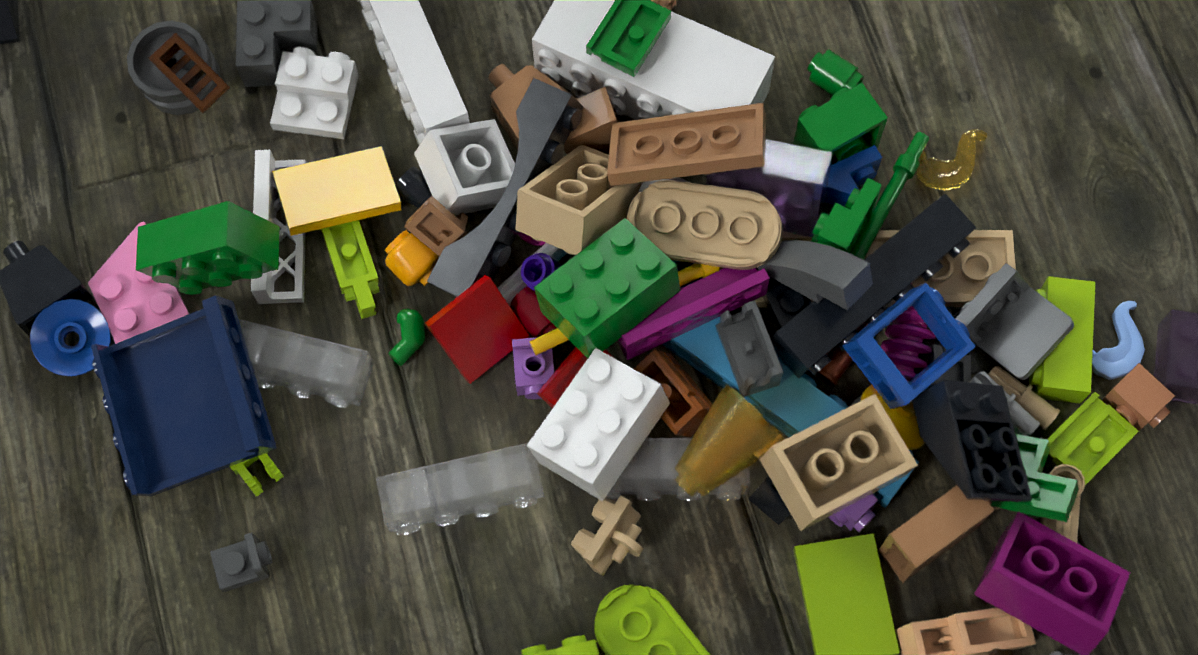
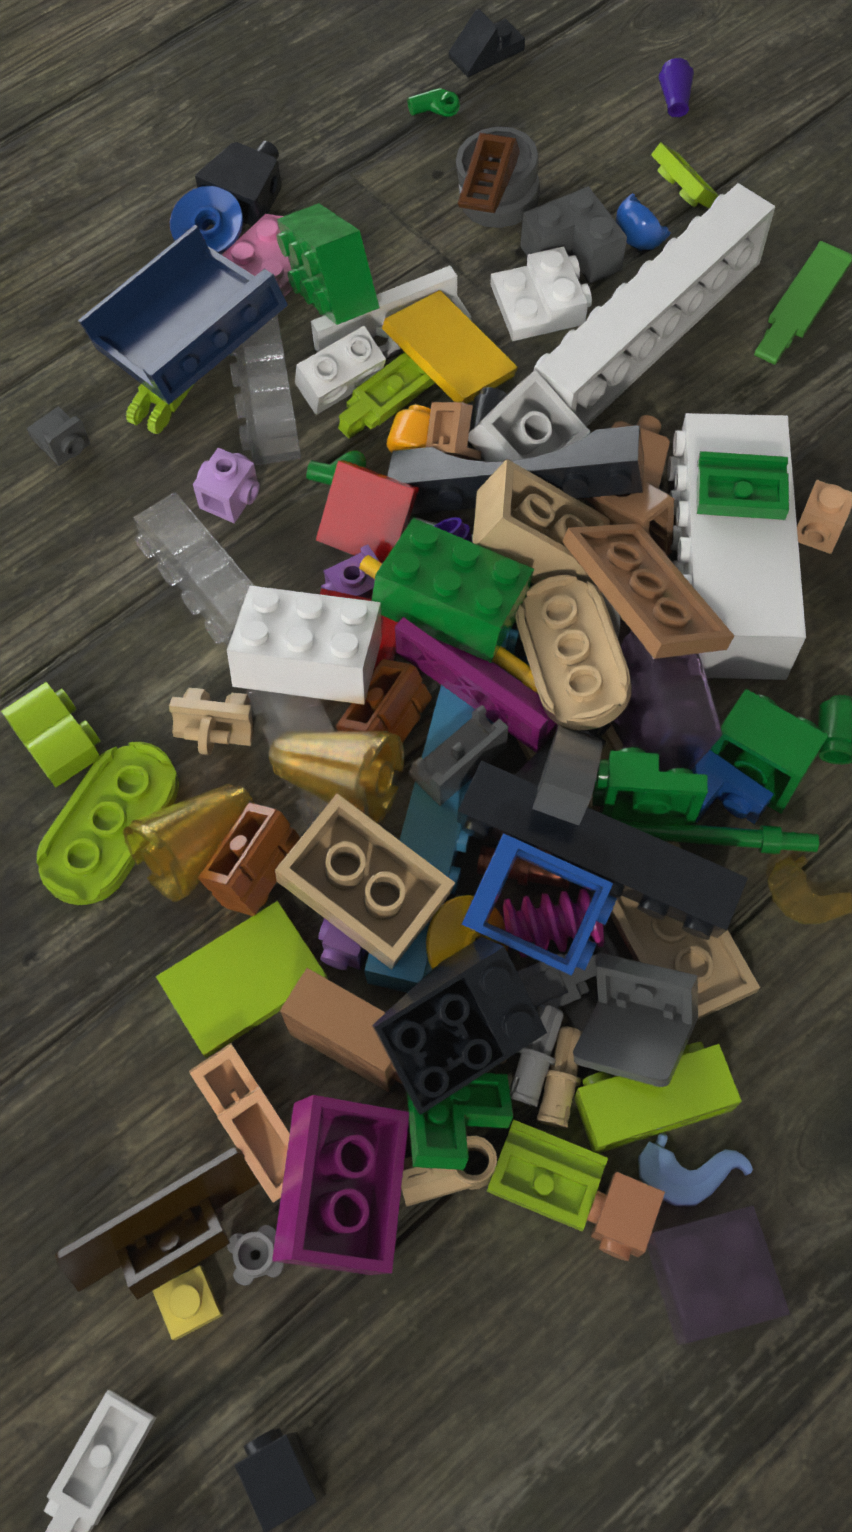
camera: 65 degrees right, 5 degrees down
none -> clear yellow cone [123,784,254,902]
none -> lavender brick [193,448,260,524]
none -> dark orange brick [198,803,301,916]
none -> white brick [295,326,386,415]
none -> green arm [407,88,460,117]

